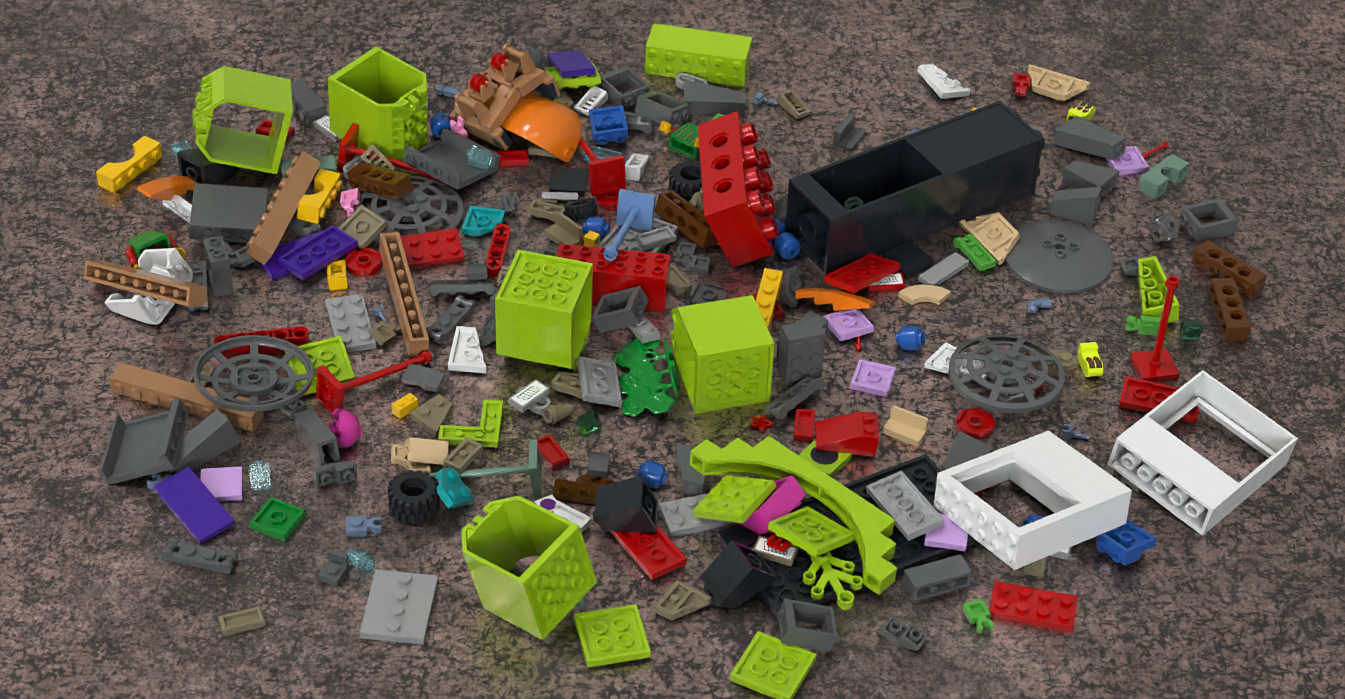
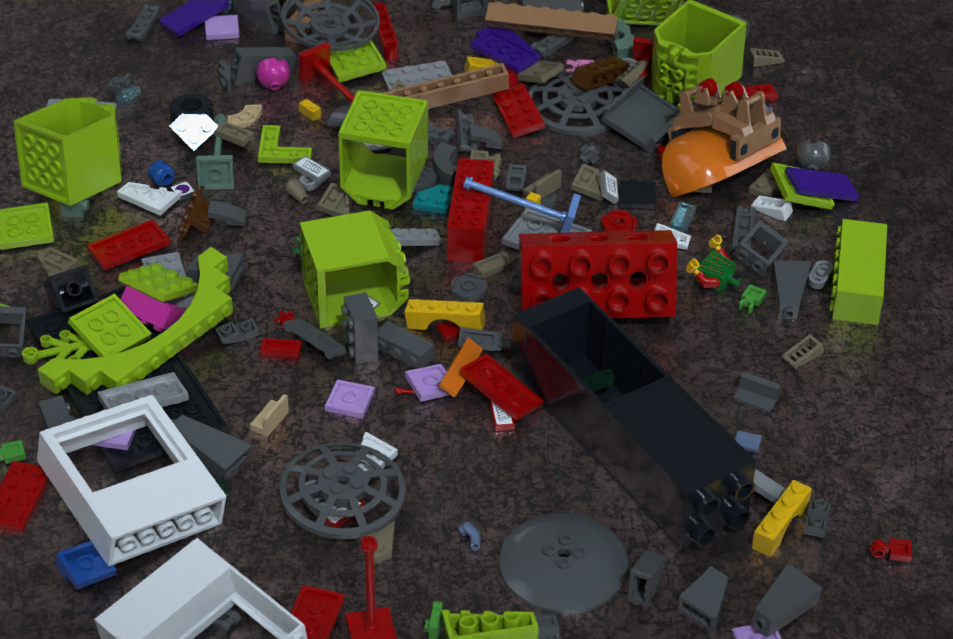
camera: 90 degrees right, 0 degrees up
dark tan tile [218,606,266,637] -> none
clear light blue bracket [248,460,271,490] -> none
green tile [249,497,307,541] -> none
yellow arch [297,169,343,224] -> none
sand blue plate [346,516,382,537] -> none
tan panel [404,437,449,465] -> none
dark tan wing [410,394,453,437] -> none
teal plate [462,206,506,236] -> none
clear light blue bracket [466,146,493,169] -> none
red beam [485,224,511,277] -> none
red tile [537,434,570,470] -> none
black tyre [564,198,599,222] -> none
clear green slope [576,409,601,435] -> none
light grey tile [577,356,622,407] -> none
red tile [578,137,626,196] -> none
blue head [583,217,610,241] -> none
blue plate [589,105,628,145] -> none
dark grey window [592,286,649,333] -> none
black slope [593,475,658,533] -> none
dark grey window [599,66,650,109] -> none
blue head [637,460,668,489] -> none
sand blue hand [752,92,777,106] -> none
lime tile [798,440,852,478] -> none
red slope [815,411,879,457] -> none
black tile [882,240,934,278] -> none
blue head [896,326,925,351] -> none
tan tile [898,285,951,305] -> none
white wing [917,64,971,99] -> none
light grey tile [918,252,969,286] -> none
bright green plate [953,233,996,271] -> none
red tile [956,408,995,439] -> none
tan wing [960,212,1020,265] -> none
tan wing [1028,64,1090,101] -> none
sand blue hand [1062,424,1090,440] -> none
neon yellow leg [1066,101,1095,122] -> none
neon yellow leg [1077,342,1103,377] -> none

